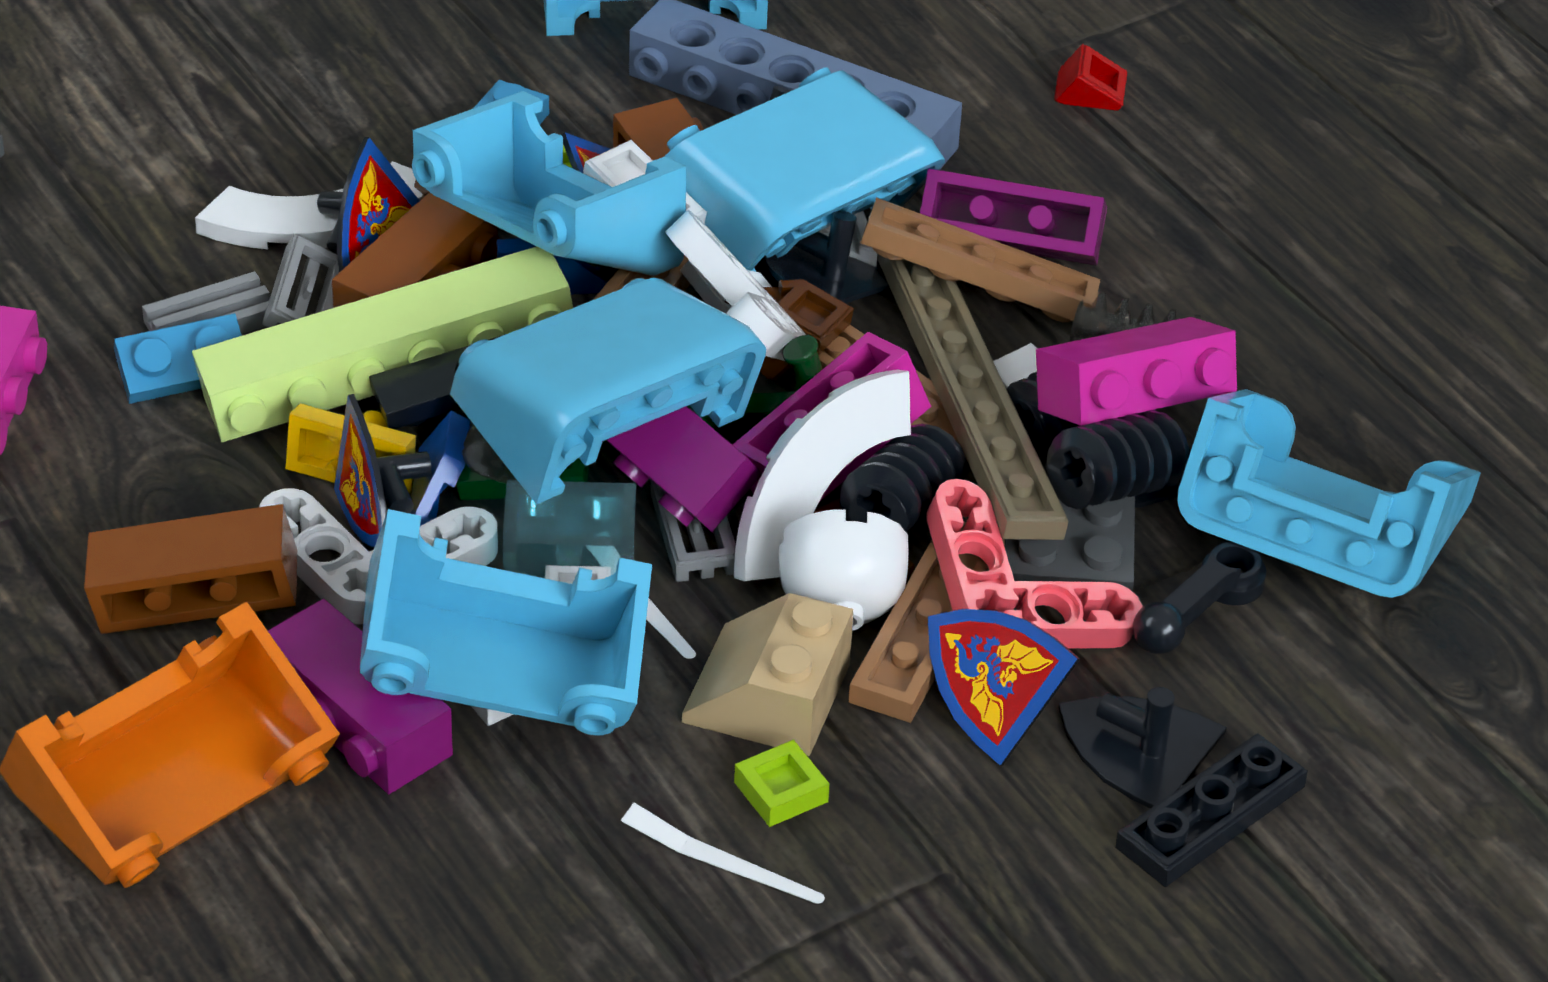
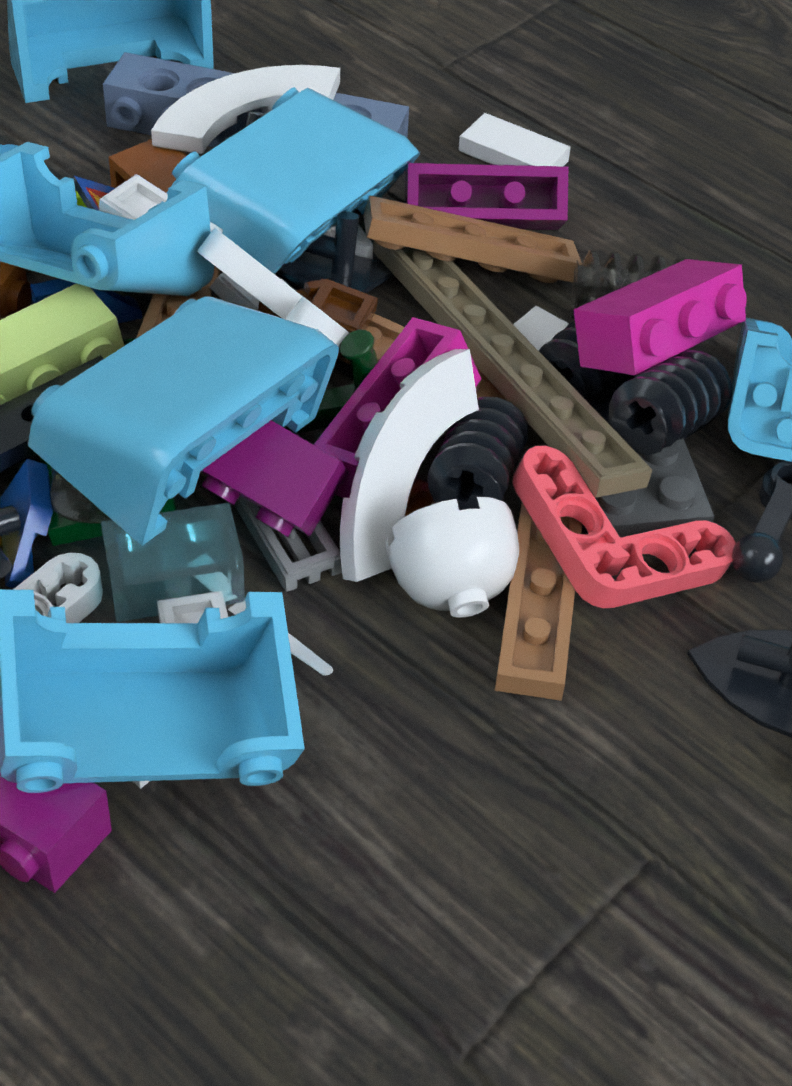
camera: 15 degrees left, 5 degrees up
white sticker [621,803,825,904] -> none
tan slope [682,593,854,756] -> none
lime plate [734,739,829,827] -> none
shield [928,609,1080,766] -> none
red slope [1054,44,1127,111] -> none
none -> white tile [151,65,340,154]
none -> white tile [459,113,570,166]

